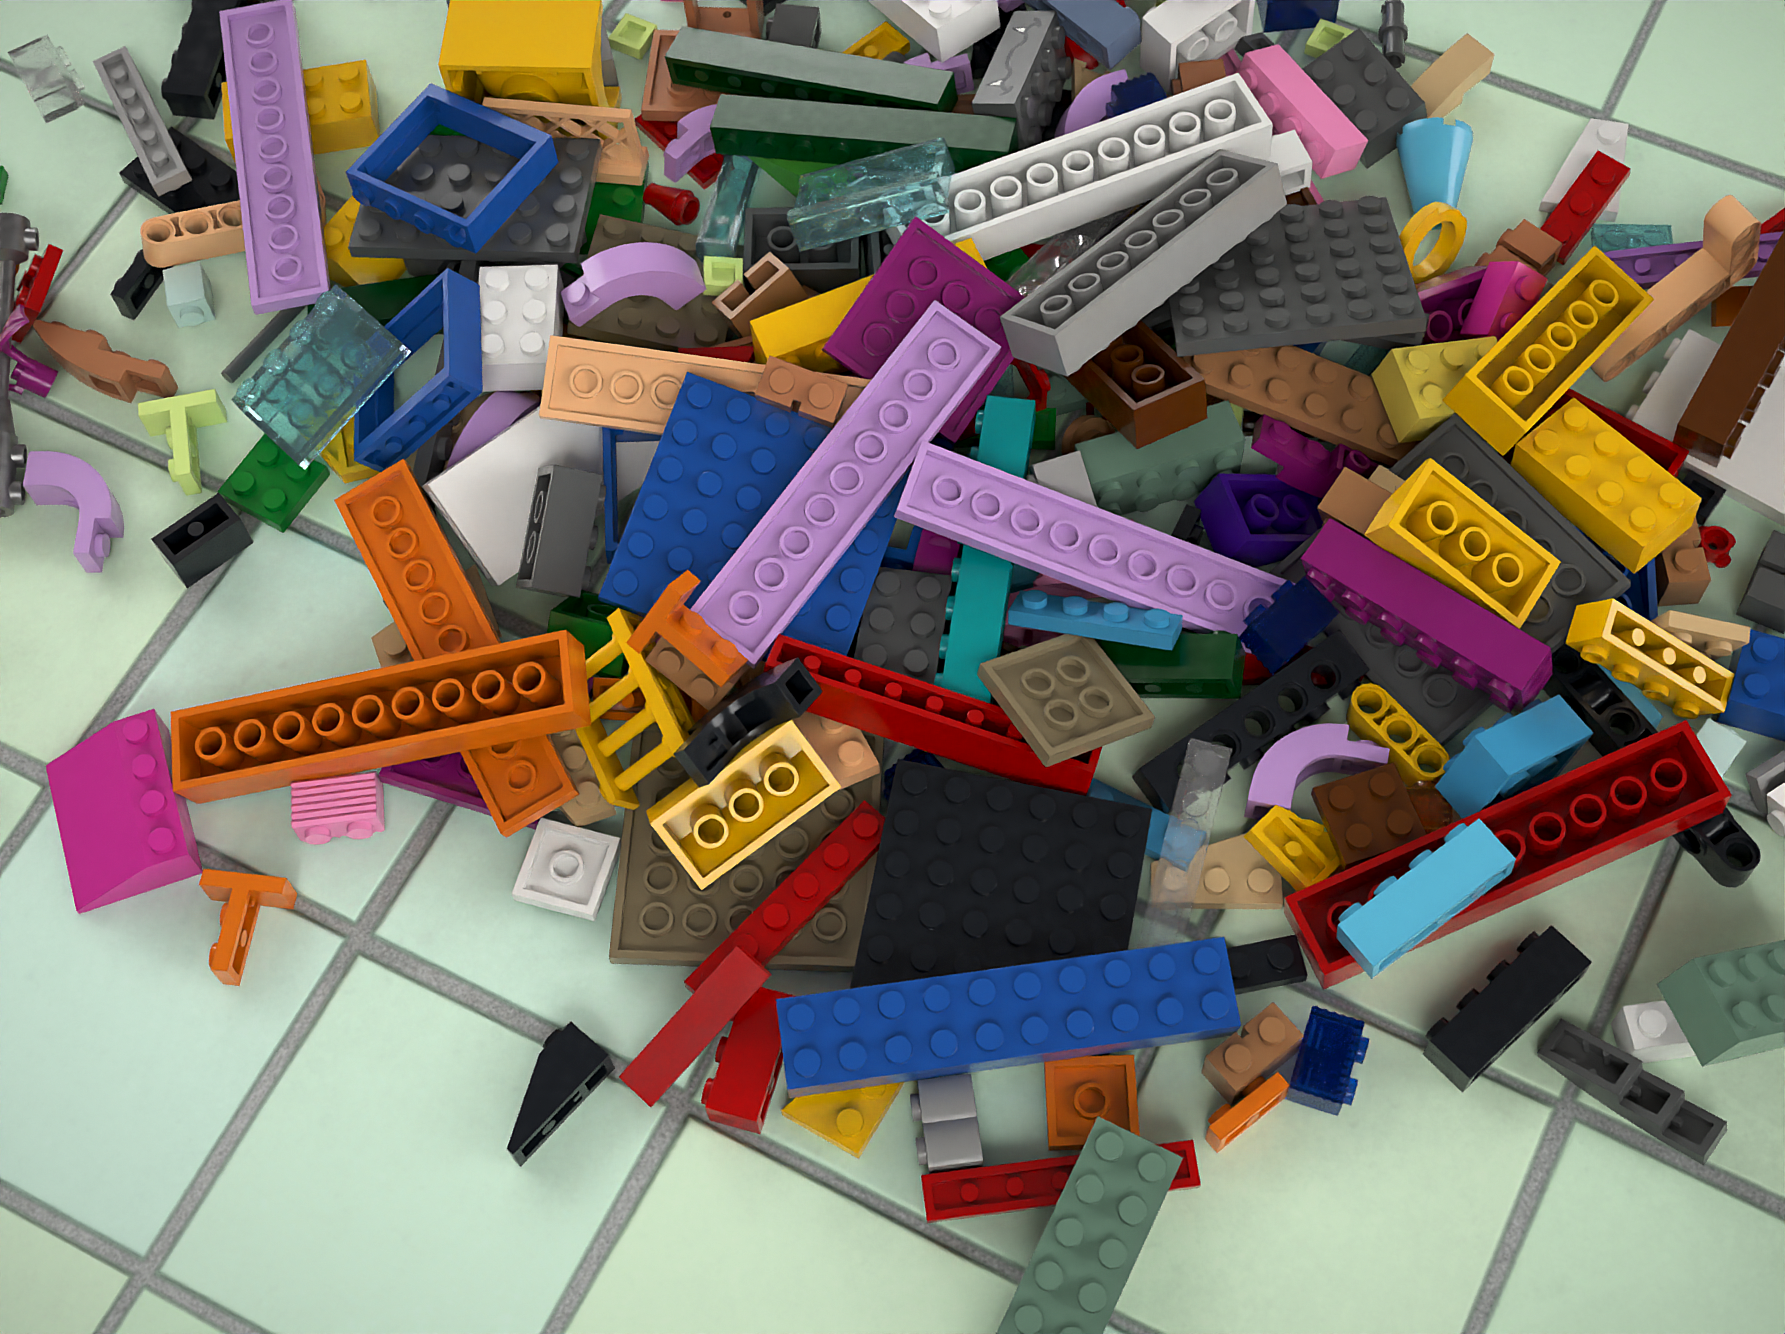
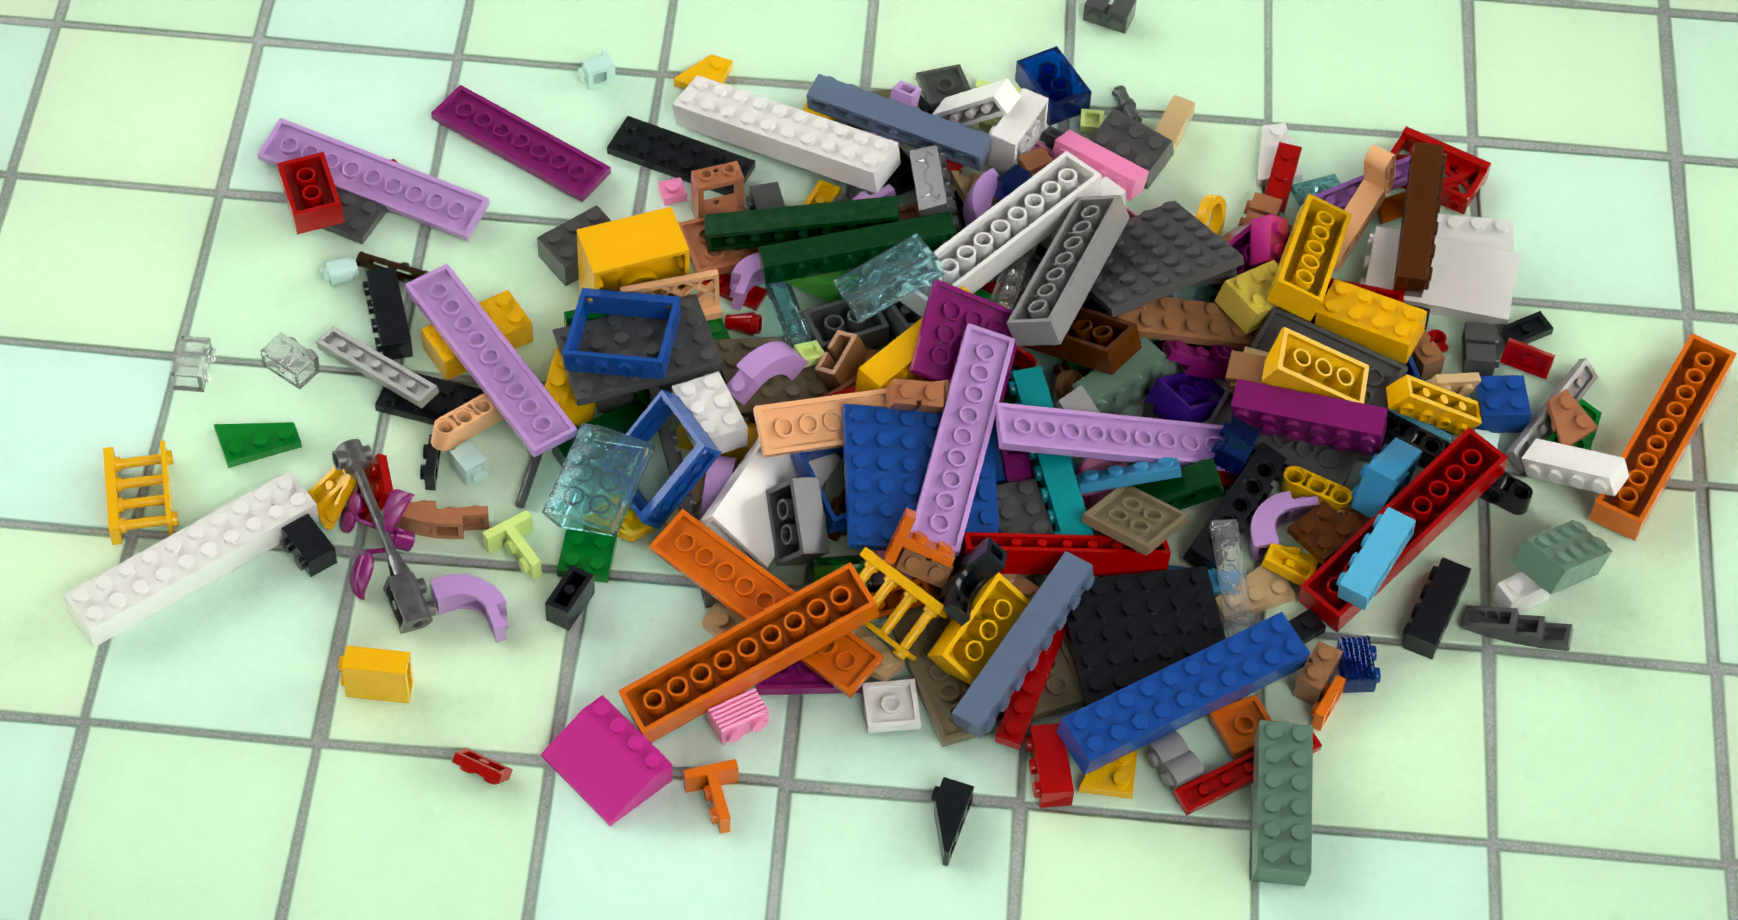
camera: 30 degrees left, 10 degrees down
red tile [619,944,772,1107] -> none
medium azure cone [1396,117,1473,230] -> none
none -> sand blue brick [952,551,1095,739]

